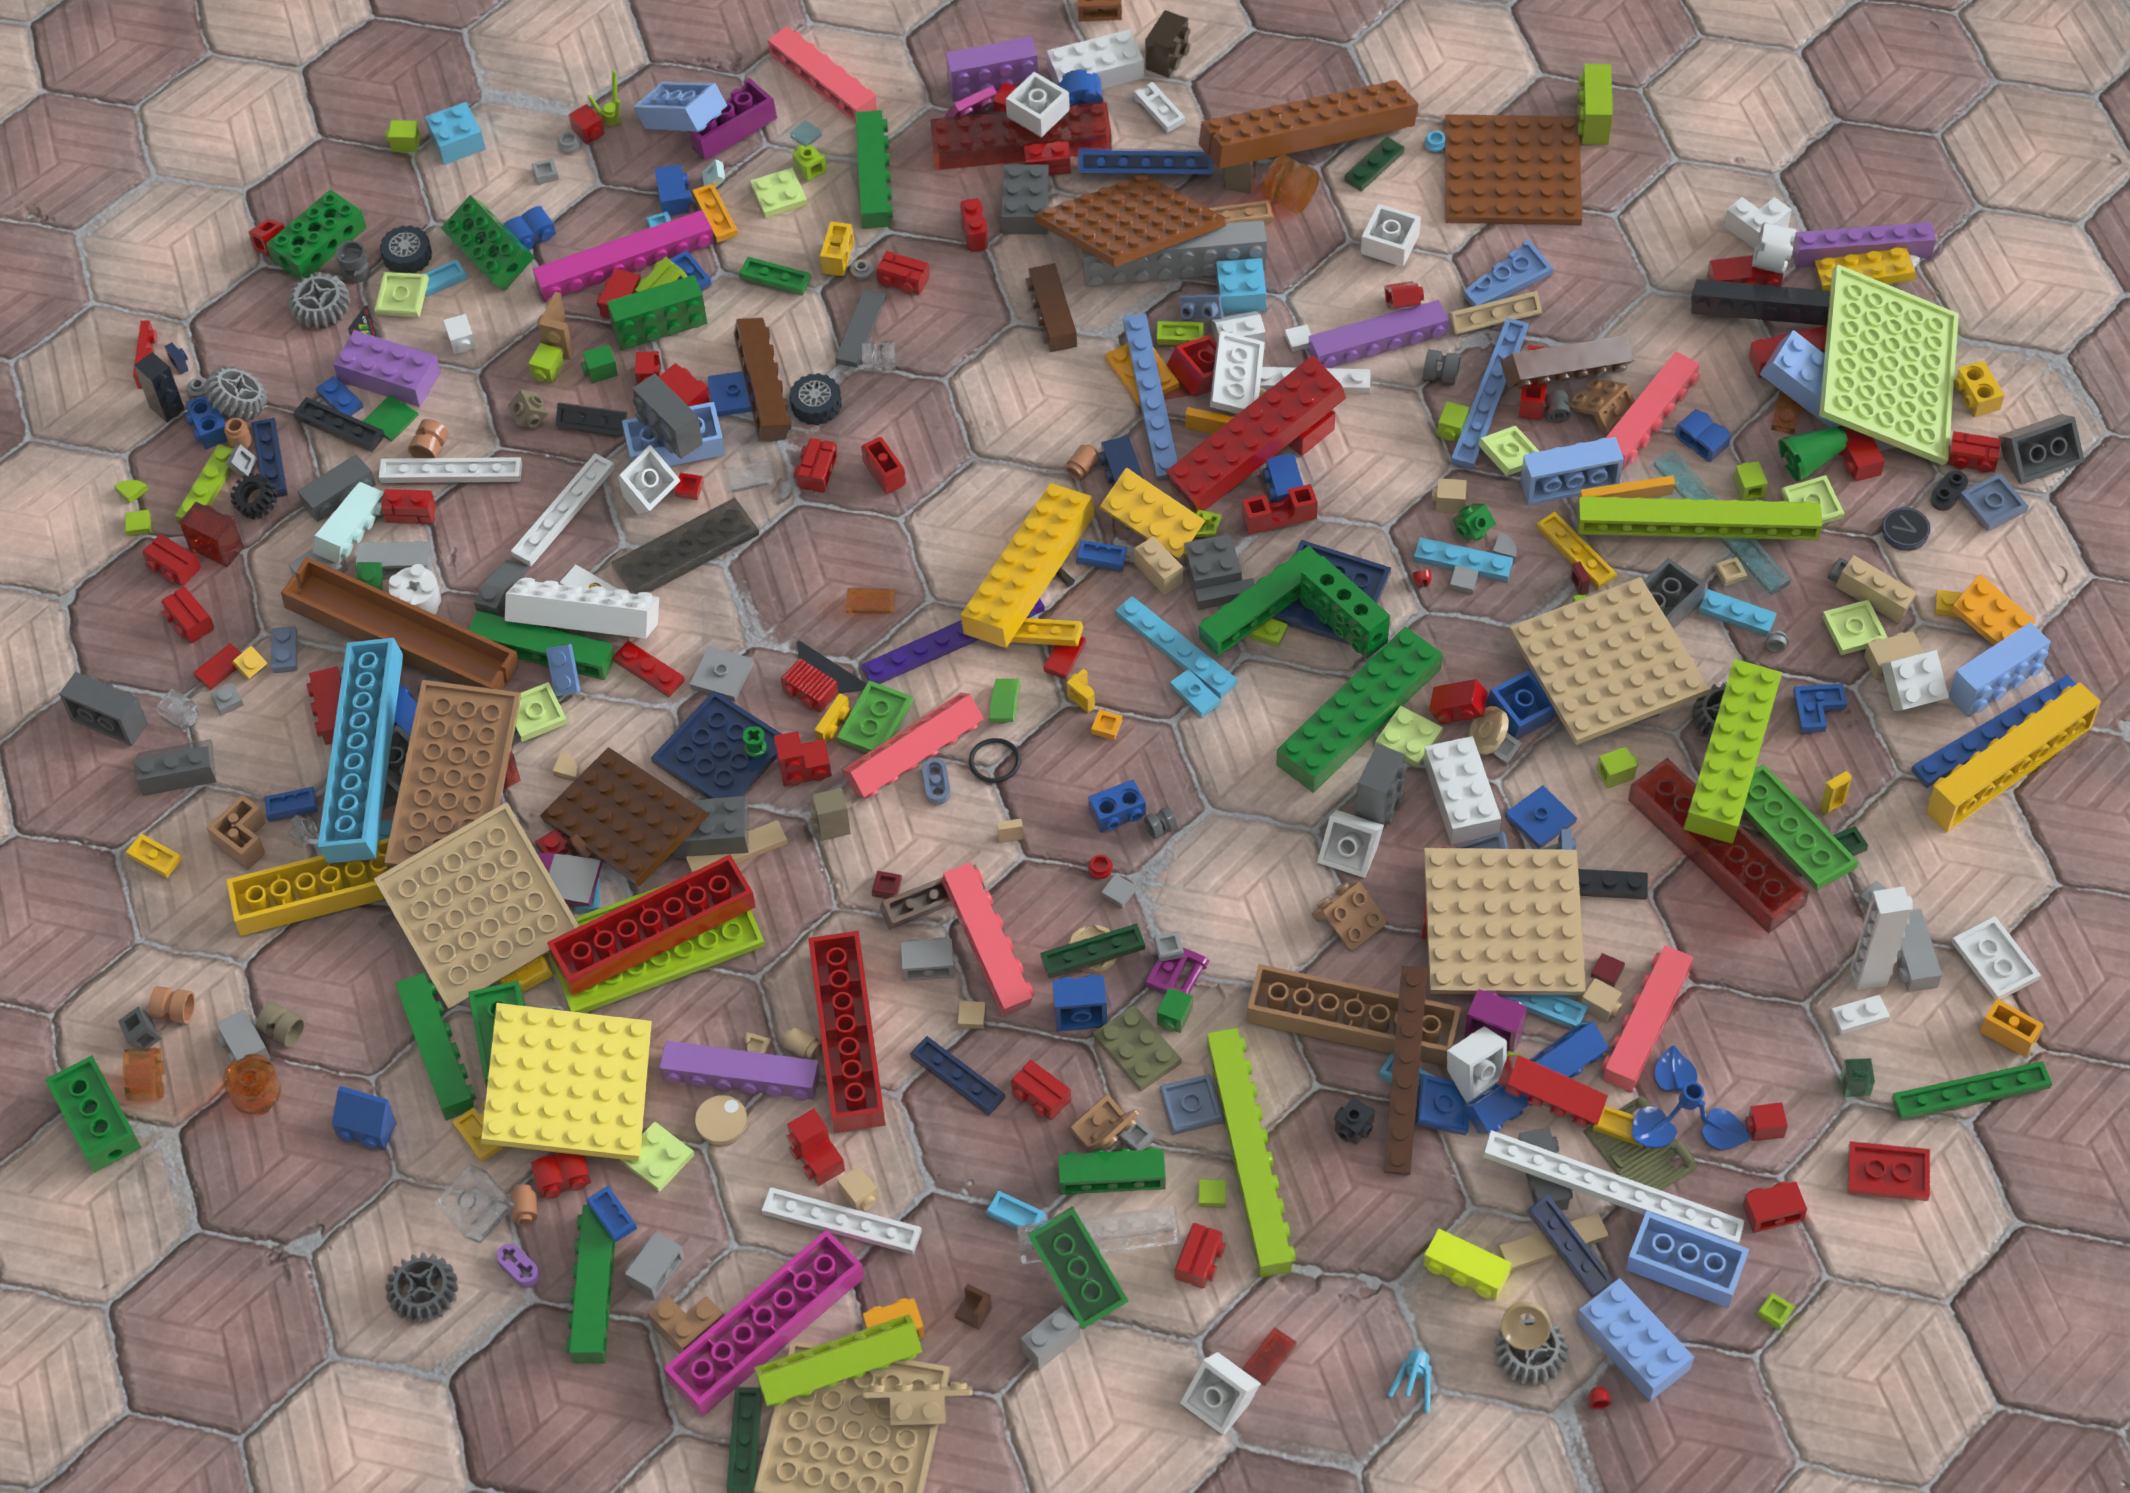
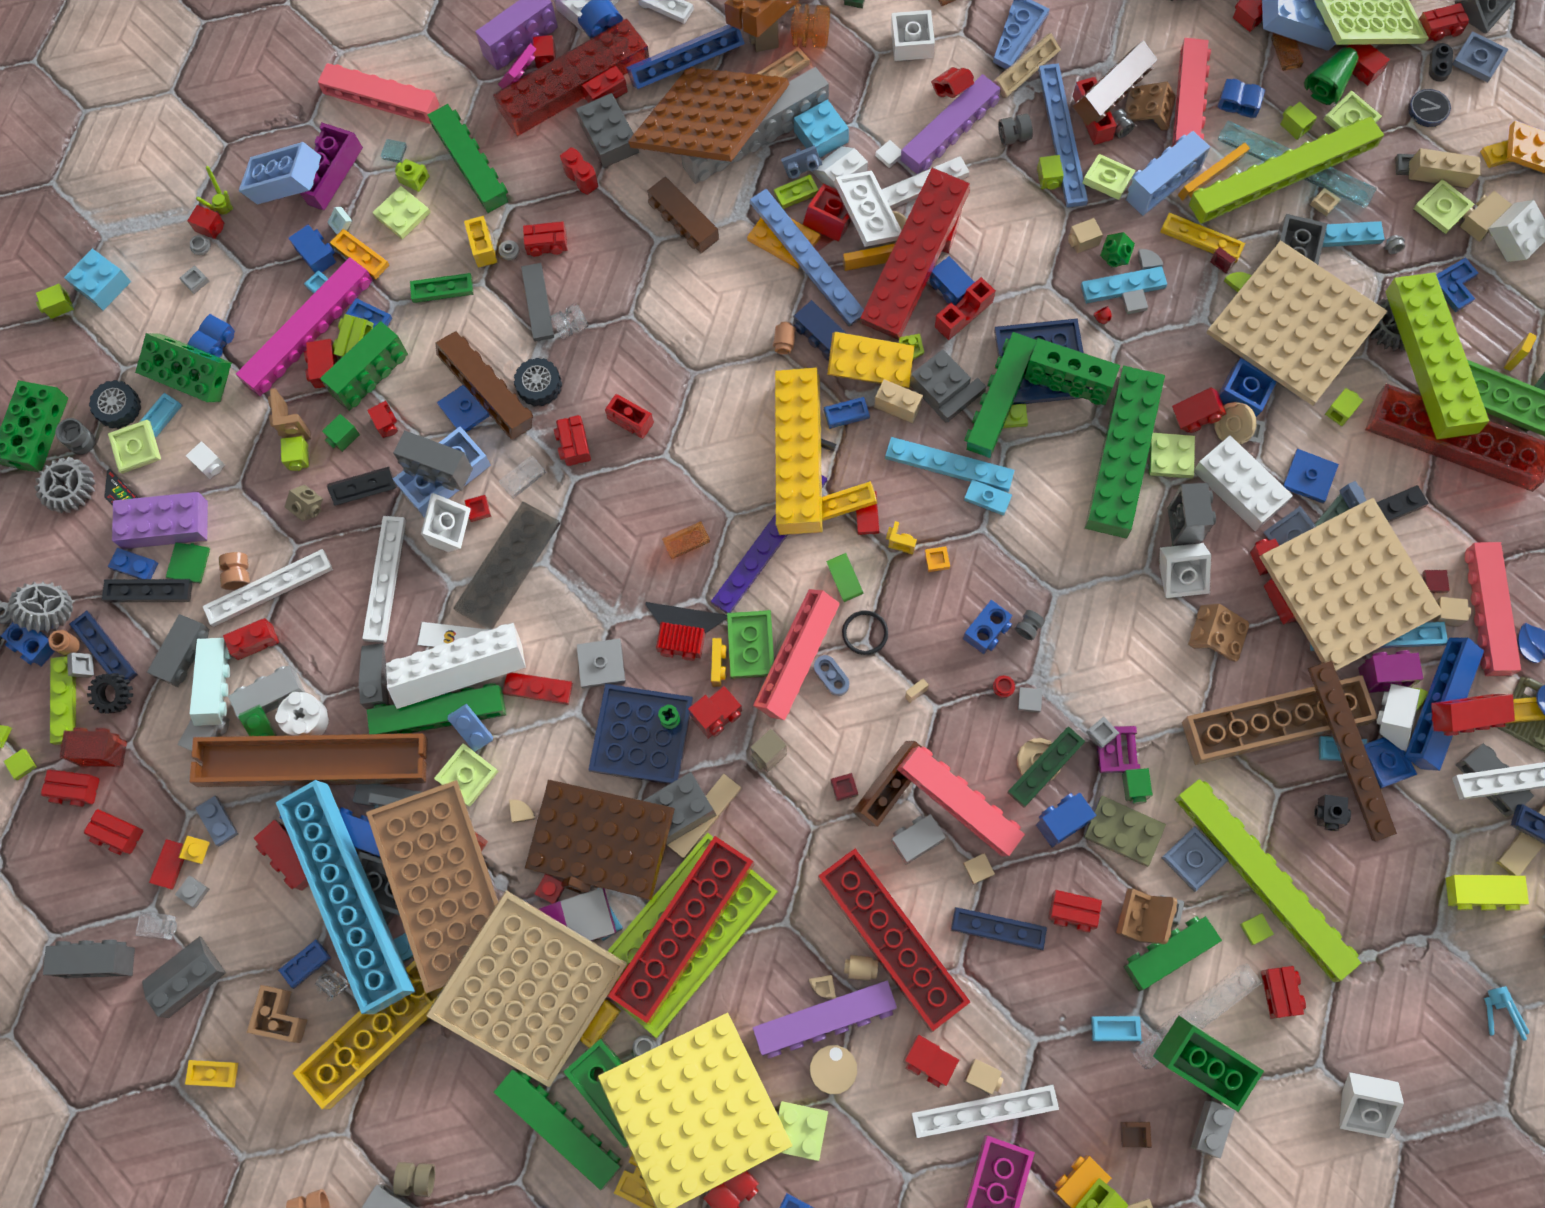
camera: 25 degrees left, 15 degrees up
red brick [658,363,709,407] -> none
white brick [1006,72,1070,137] -> none
clear red plate [1243,1327,1297,1387] -> none

